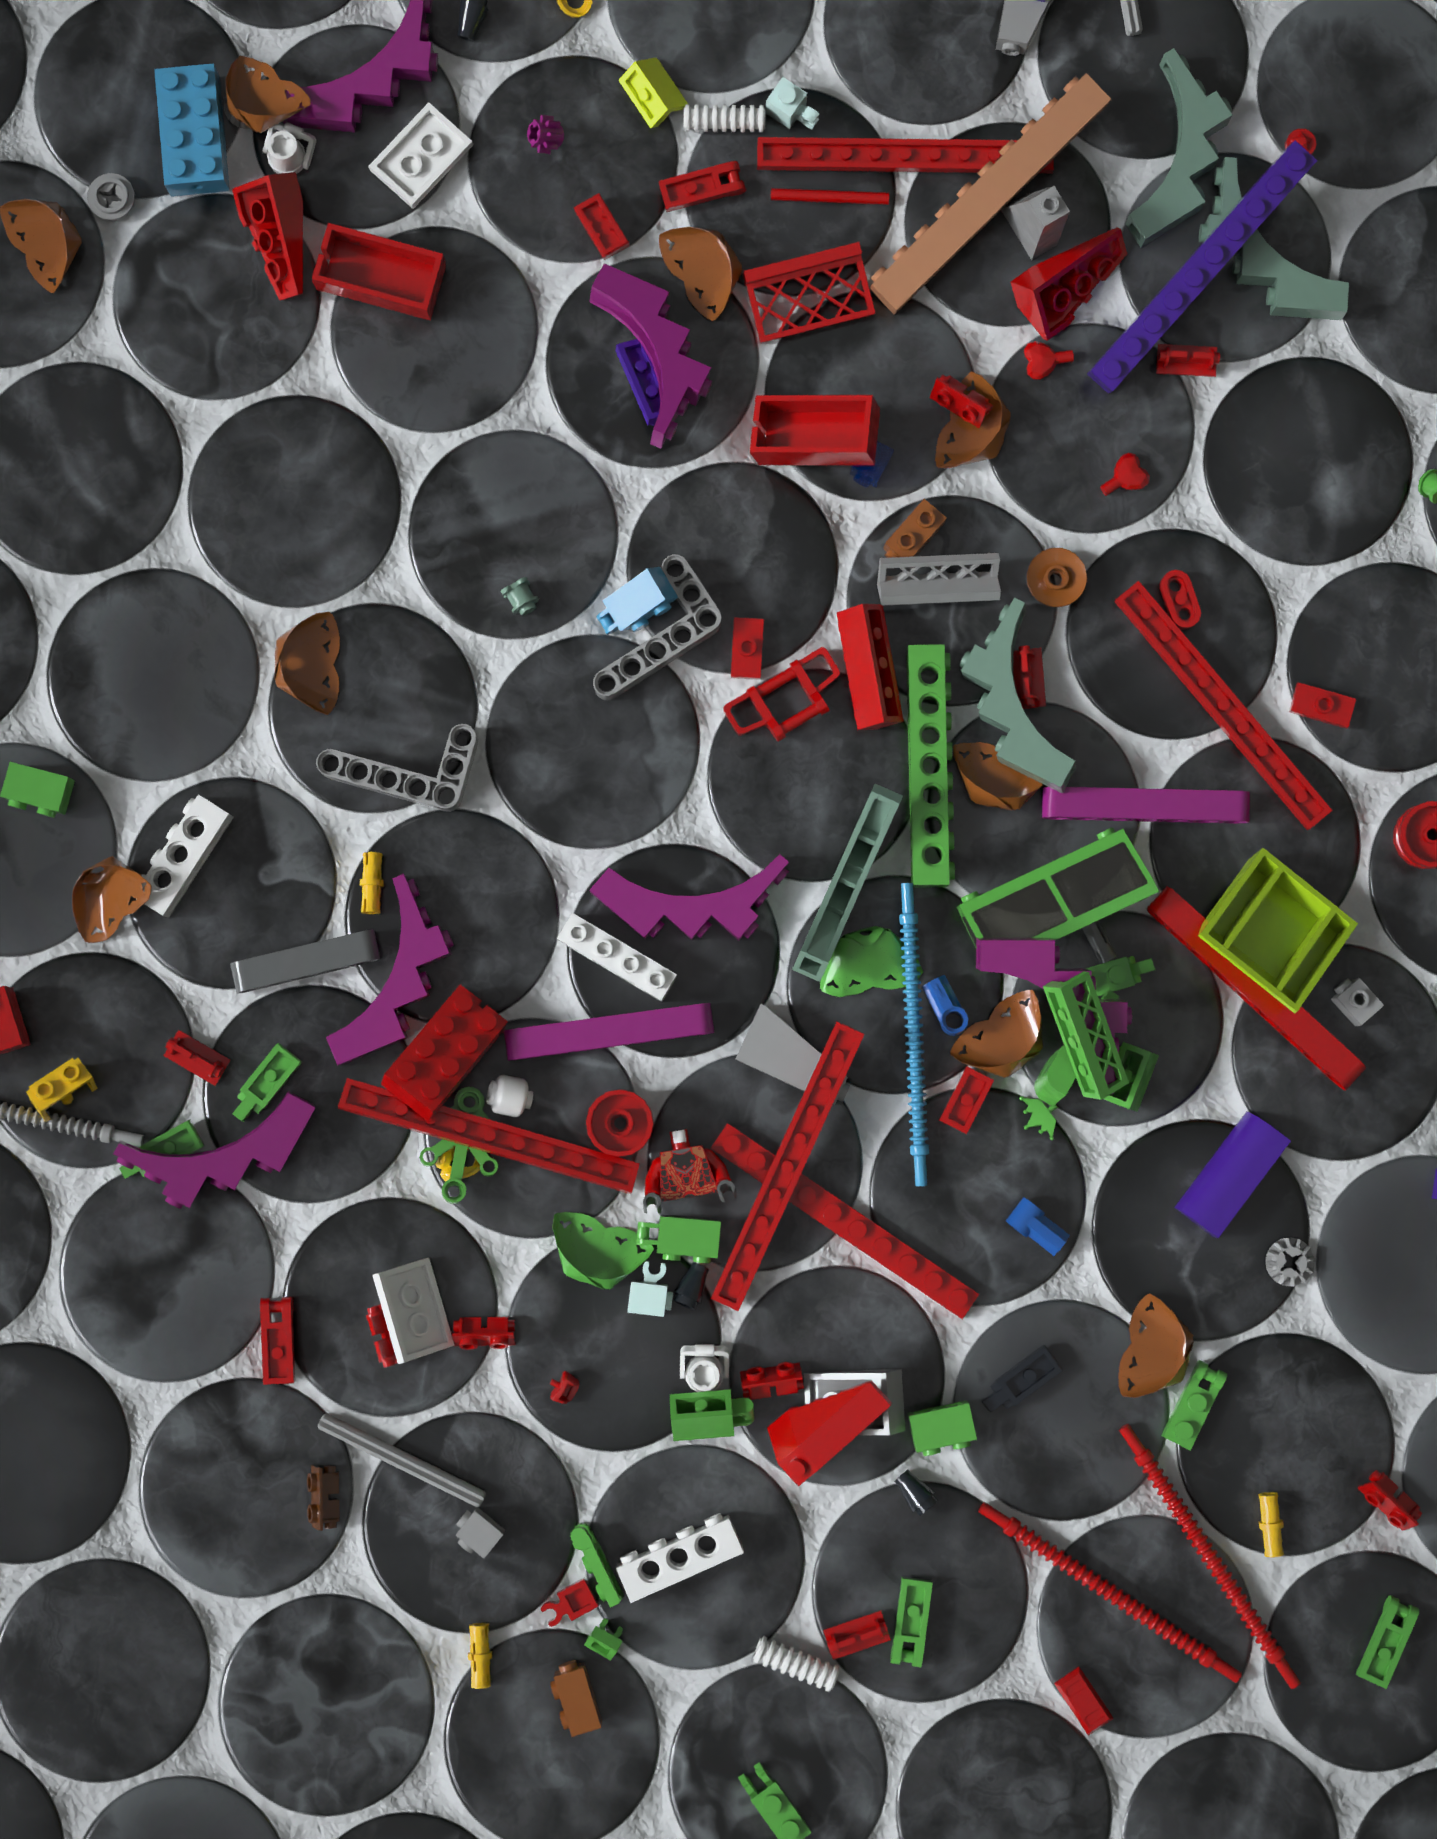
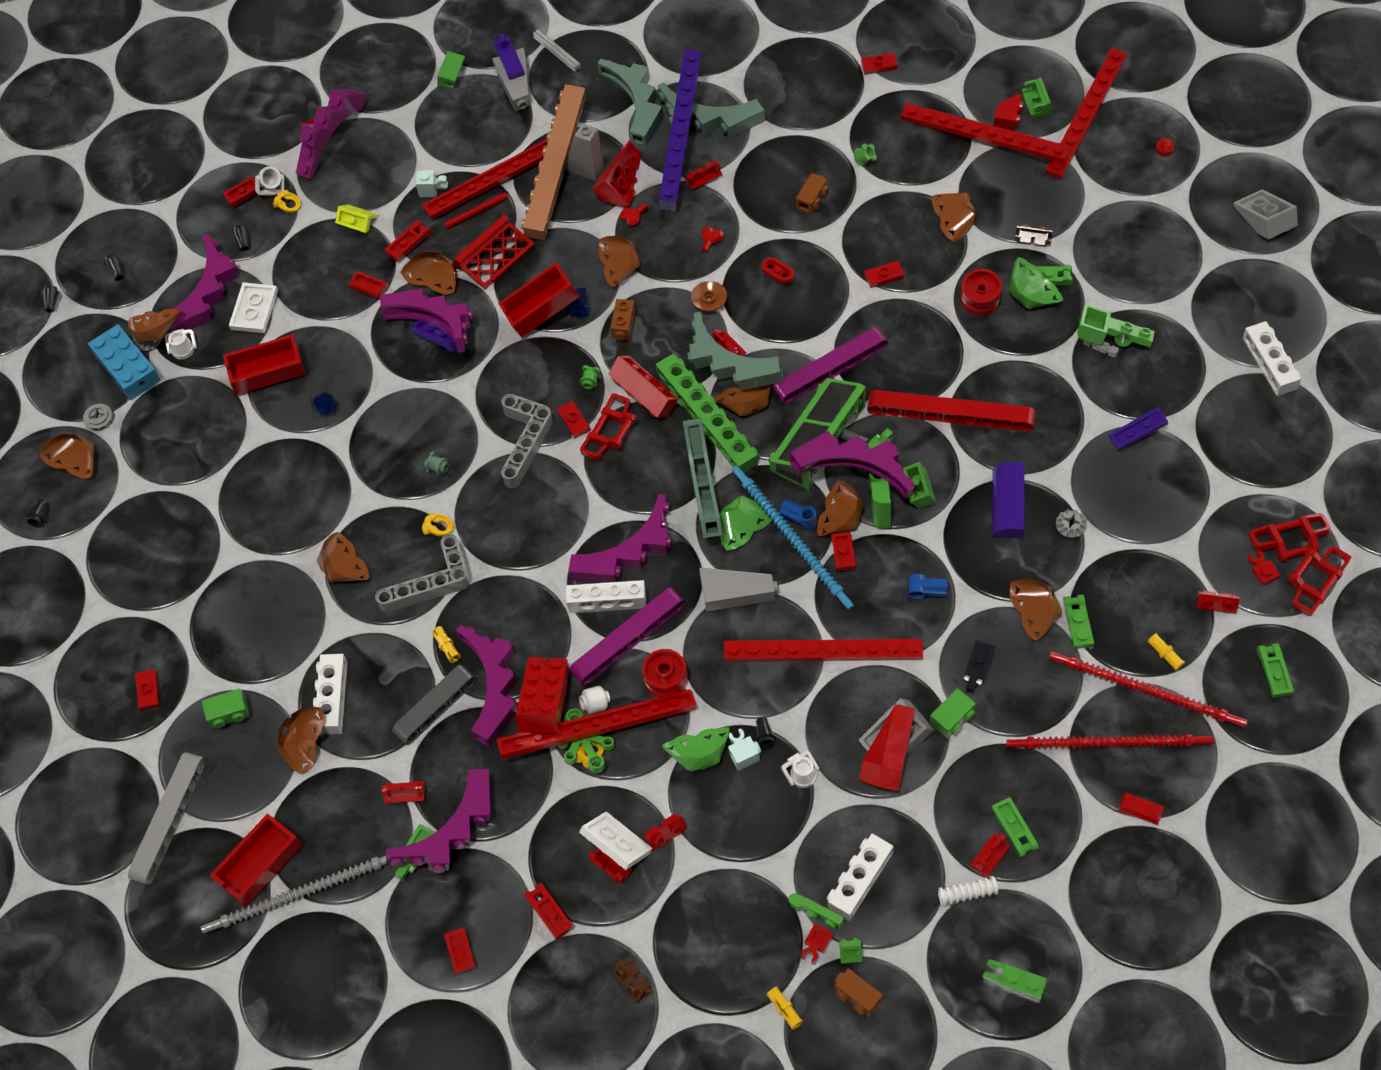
camera: 25 degrees left, 25 degrees down
yellow window [26,1058,98,1122] -> none
red wedge [232,172,303,301] -> none
bright green hinge [232,1043,303,1122] -> none
light grey axle [318,1414,486,1507] -> none
light grey brick [456,1507,505,1558] -> none
magenta gear [527,115,564,154] -> none
red piece [550,1371,579,1404] -> none
brick [596,567,678,635] -> none
bright green brick [636,1215,721,1263] -> none
torso [643,1129,737,1214] -> none
bright green brick [669,1389,755,1441] -> none
white piece [684,104,765,132] -> none
red plate [711,1021,865,1311] -> none
red hinge [740,1362,804,1400] -> none
light grey fence [877,553,1001,605] -> none
black cone [894,1469,938,1516] -> none
red hinge [930,374,993,428] -> none
bright green piece [1019,1096,1058,1140] -> none
bright green fence [1043,971,1129,1100] -> none
red plate [1114,581,1332,830] -> none
lime slope [1198,848,1358,1014] -> none
light grey brick [1331,978,1384,1026] -> none
none -> clear blue gear [313,393,338,415]
none -> yellow piece [422,512,453,537]
none -> red plate [444,927,476,975]
none -> bright green brick [580,365,601,389]
none -> dark orange brick [796,173,829,215]

